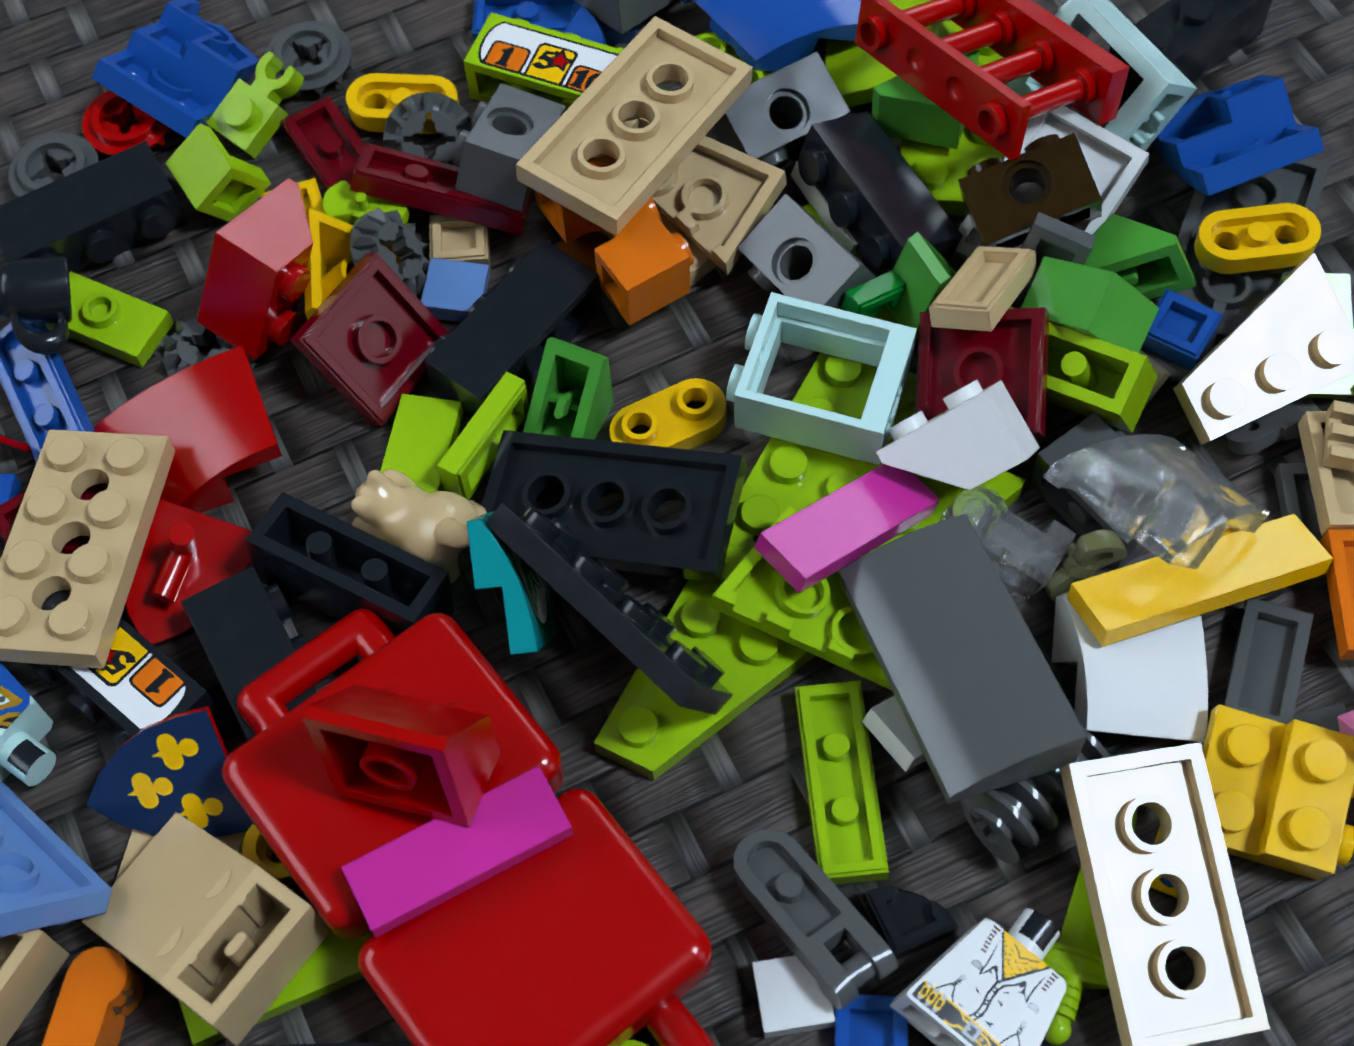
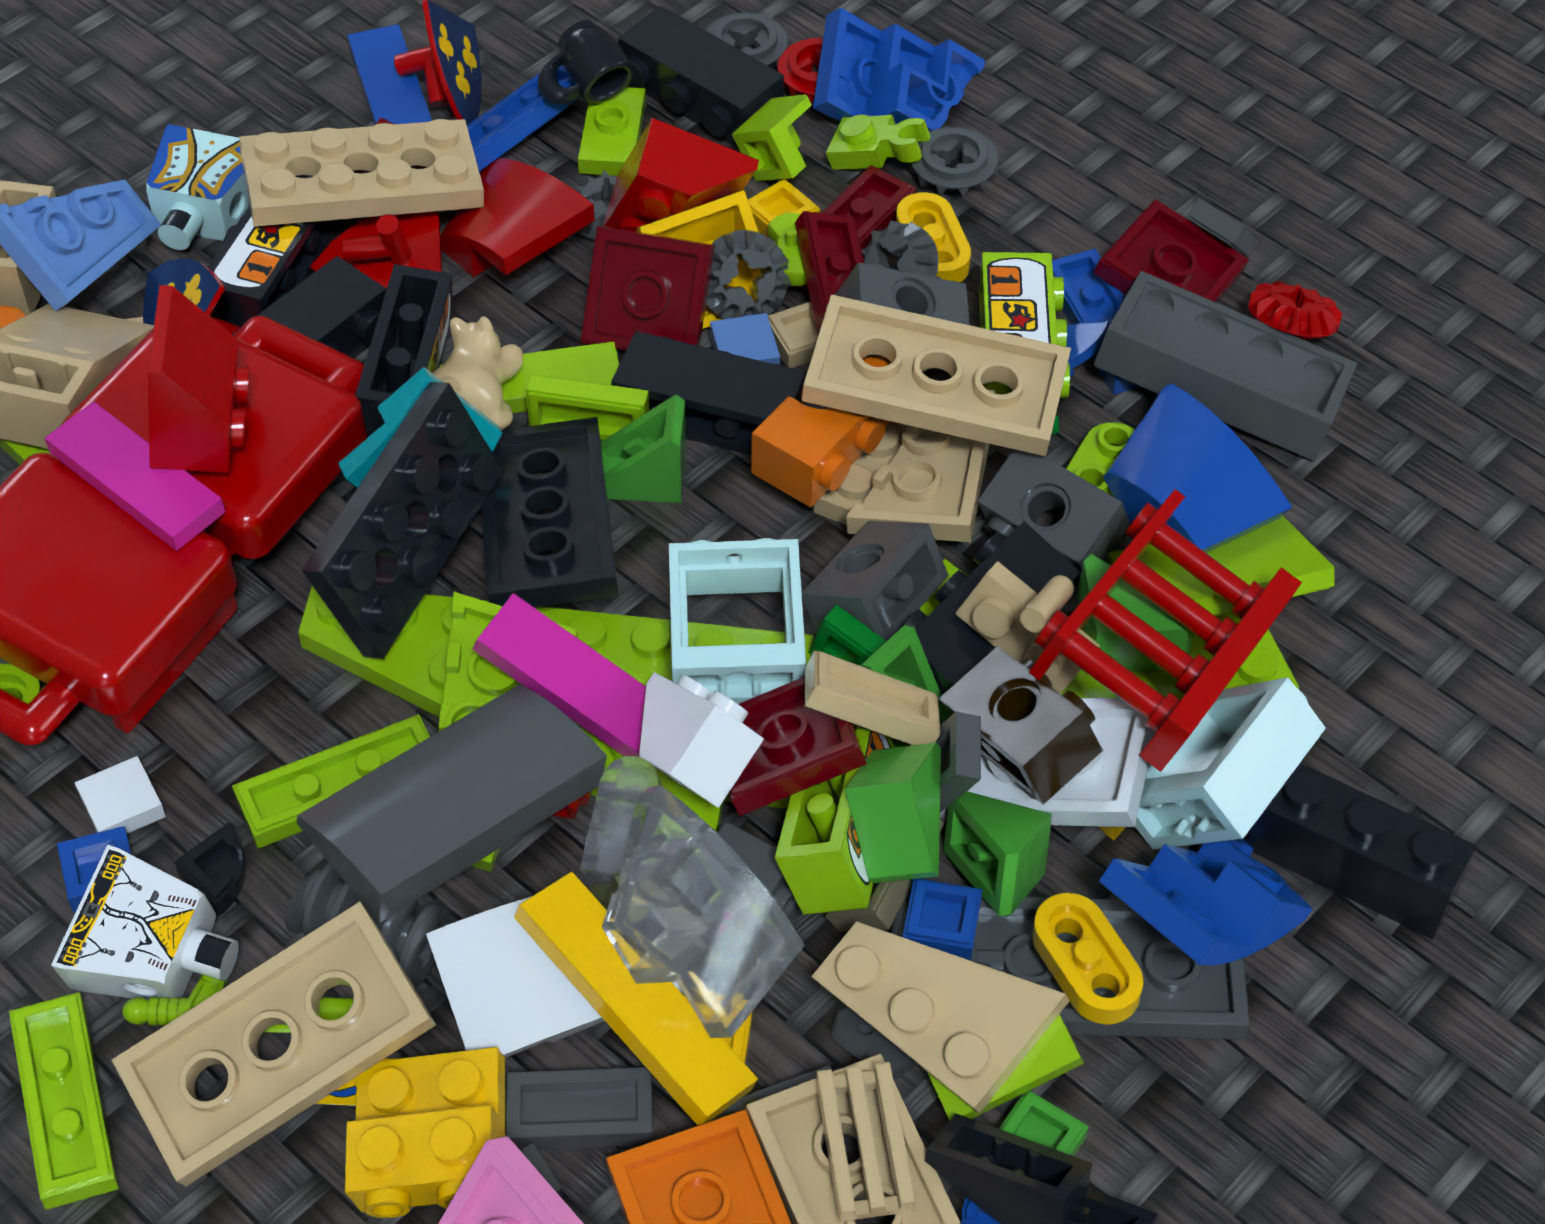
camera: 65 degrees right, 10 degrees down
yellow plate [610,378,727,450] -> none
dark grey plate [733,829,898,1010] -> none
none -> tan plate [955,561,1100,694]

